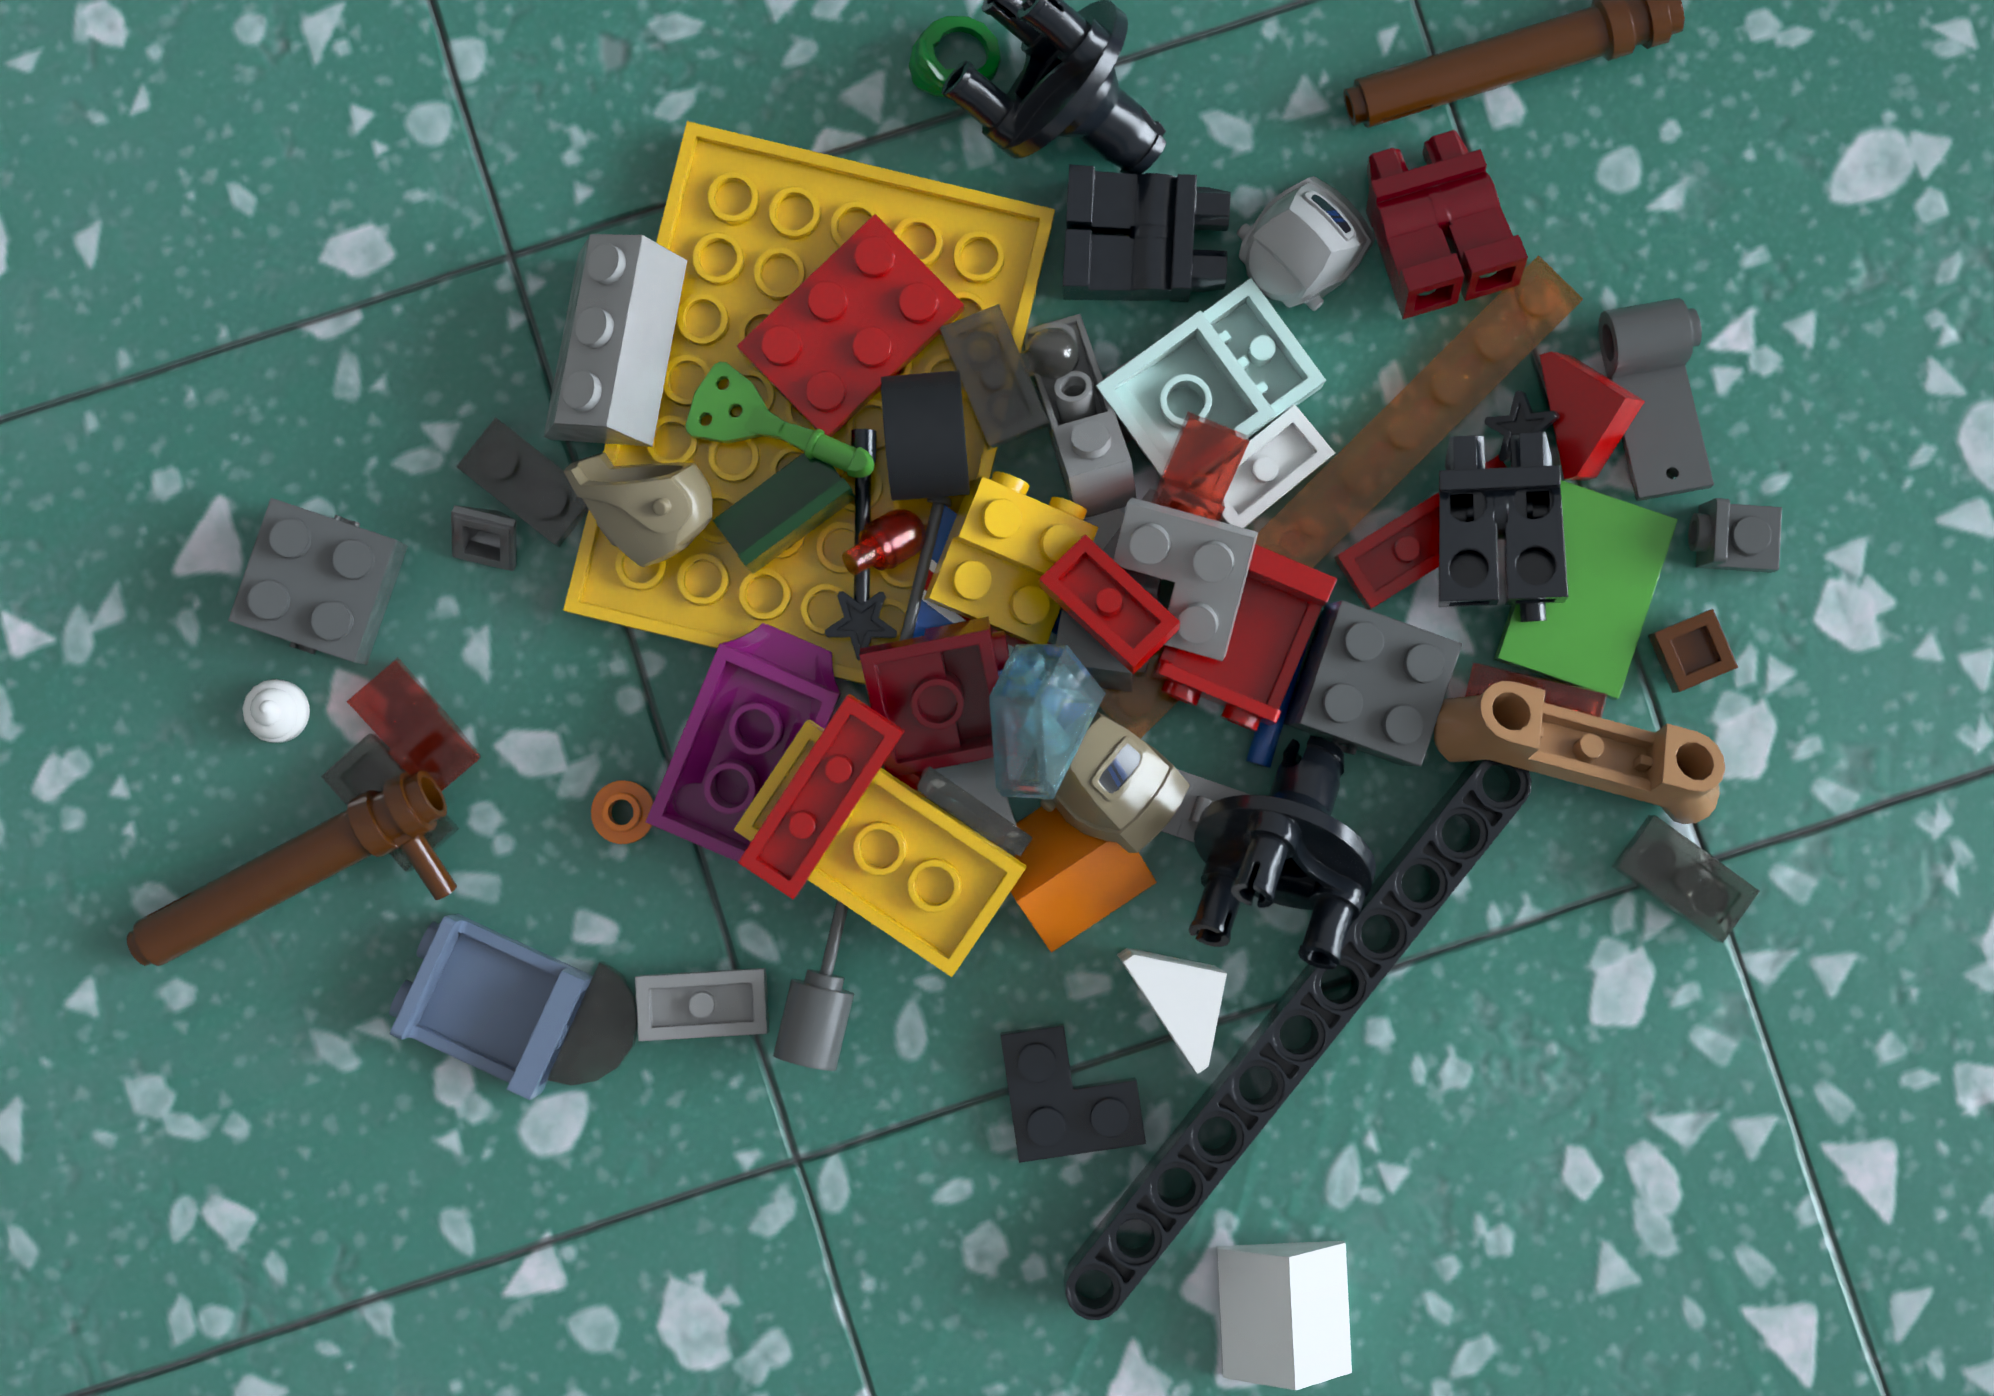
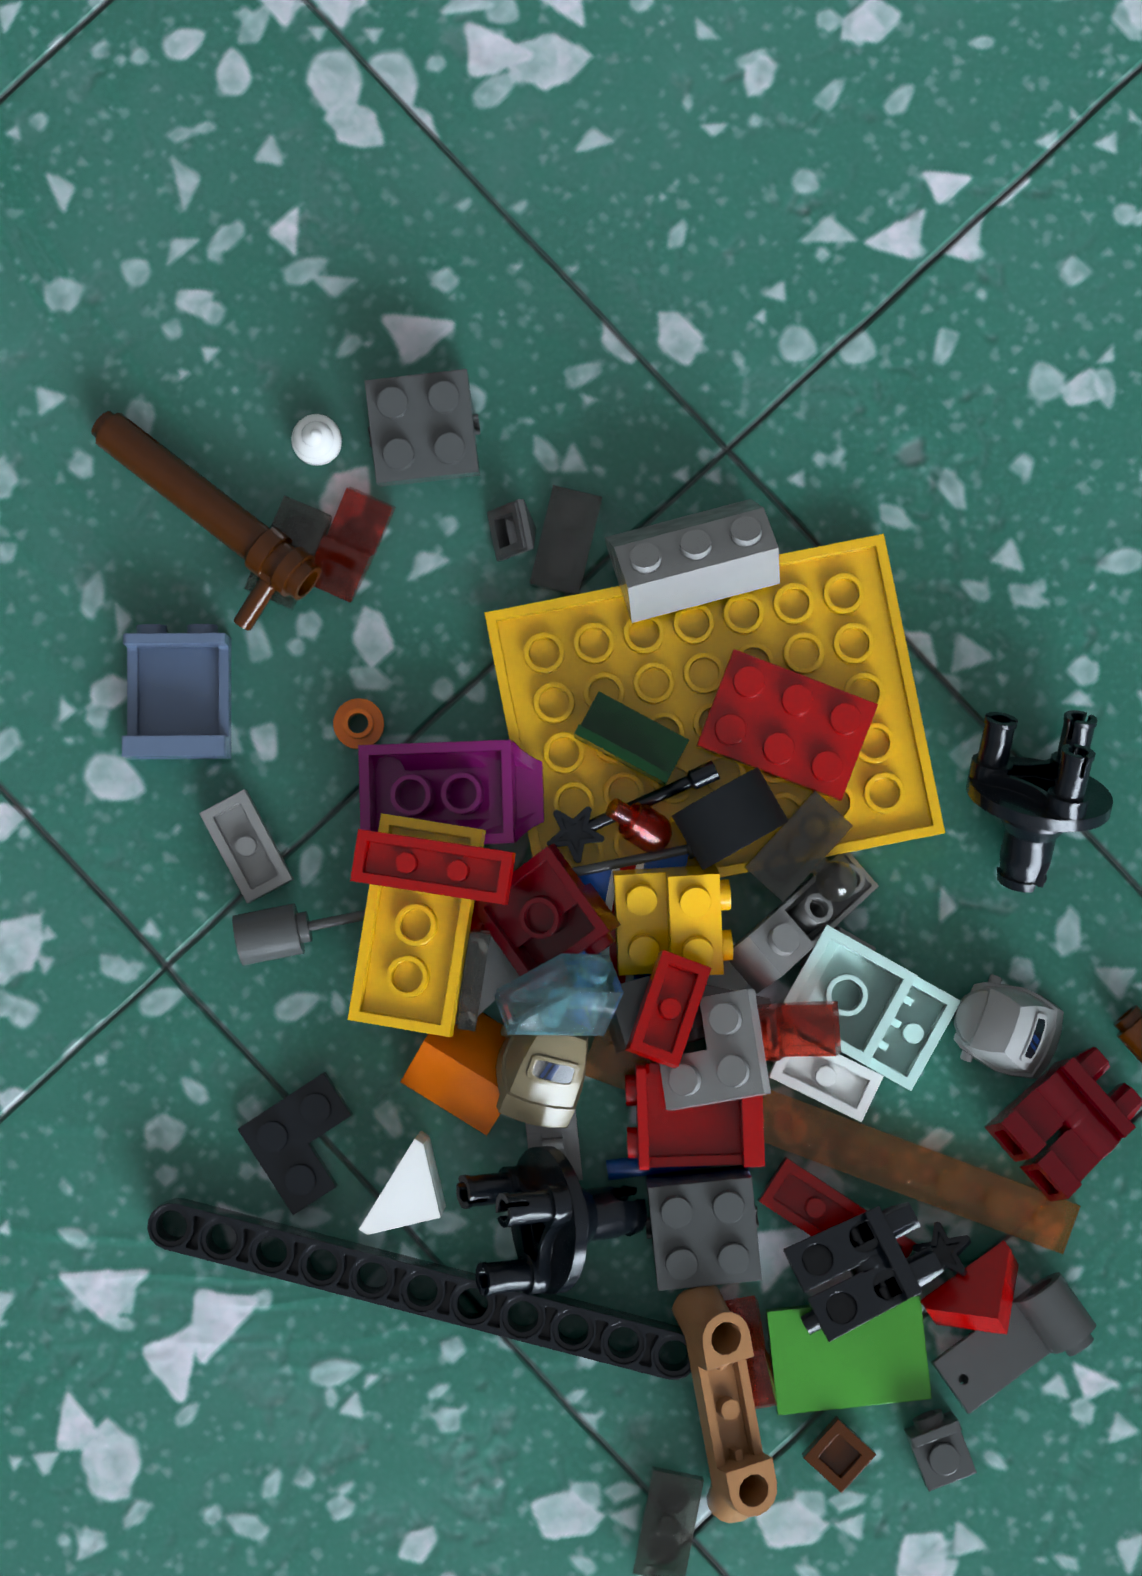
camera: 70 degrees right, 0 degrees up
clear smoke tile [547,961,638,1086] -> none
dark tan helmet [564,452,713,567] -> none
bright green piece [685,362,875,478] -> none
green piece [909,16,1001,98] -> none
black hips [1063,164,1231,302] -> none
white slope [1216,1241,1352,1390] -> none

